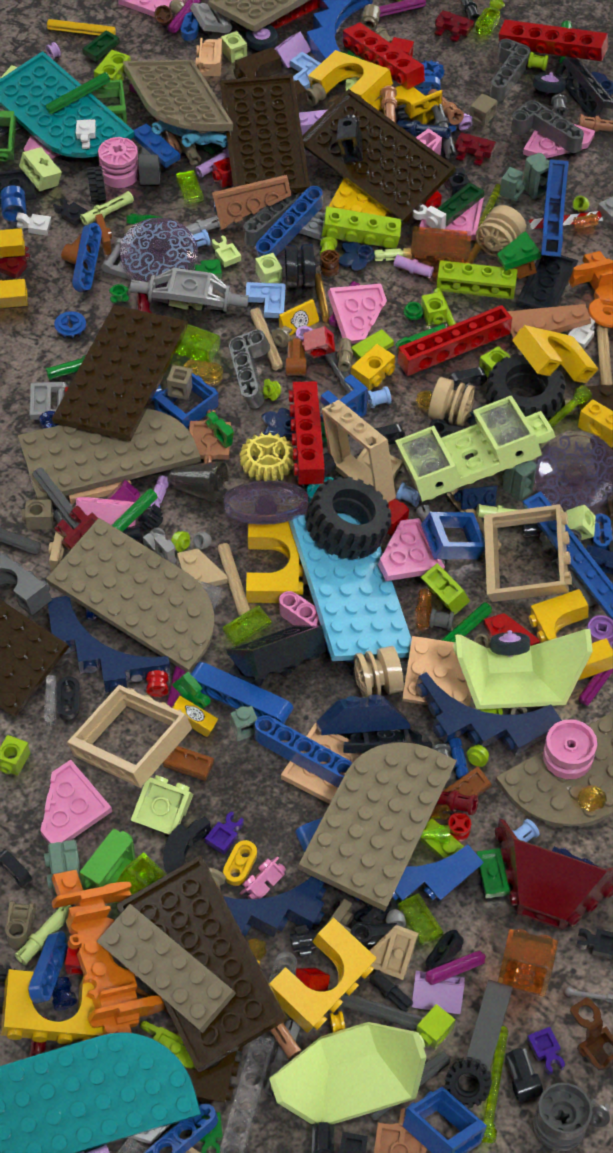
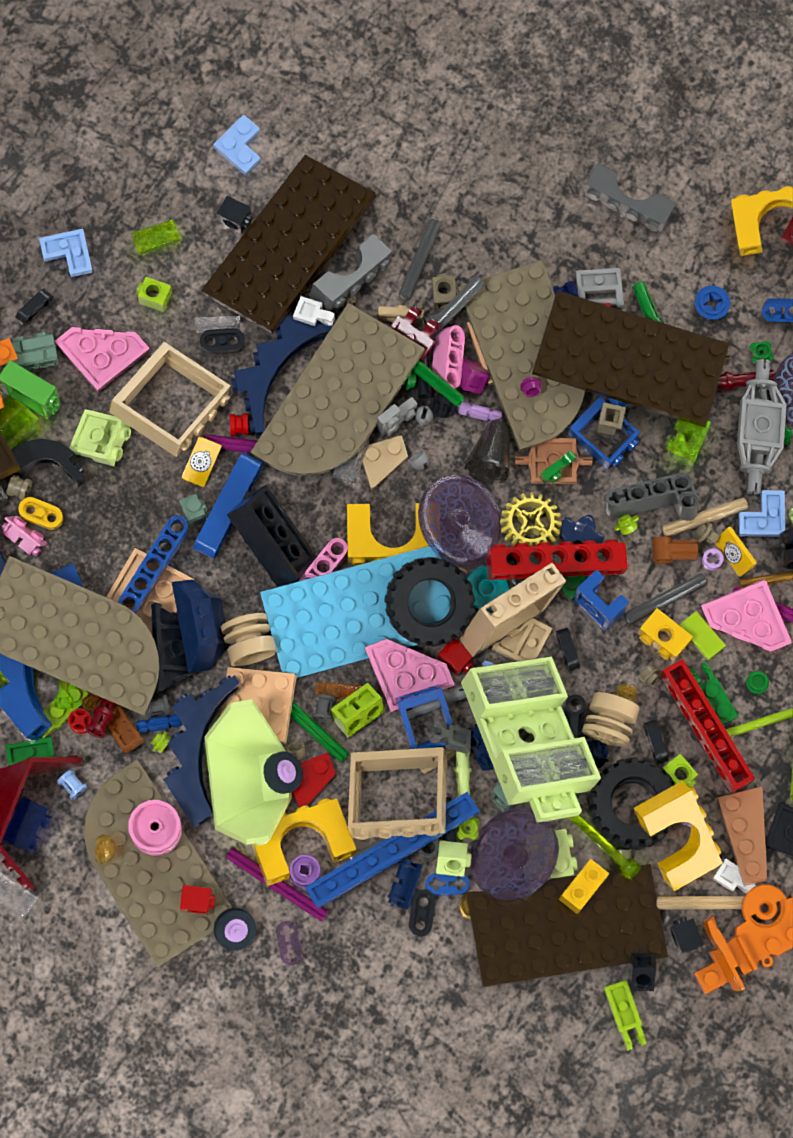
camera: 85 degrees right, 20 degrees up
dark orange plate [163,746,214,781] -> none
lime plate [171,531,190,552] -> none
green plate [172,672,211,709] -> none
clear yellow plate [183,360,223,383] -> none
dark purple plate [205,811,244,855] -> none
tan axle [218,543,250,616] -> none
clear neon green plate [223,605,271,646] -> none
brick [302,326,335,358] -> none
dark tan pin [337,338,353,372] -> none
light blue bush [367,386,392,409] -> none
lime brick [421,292,448,326] -> none
none -> white plate [293,296,335,326]
none -> dark grey plate [430,724,471,754]
none -> magenta plate [520,377,542,397]
none -> dark tan plate [639,665,661,686]

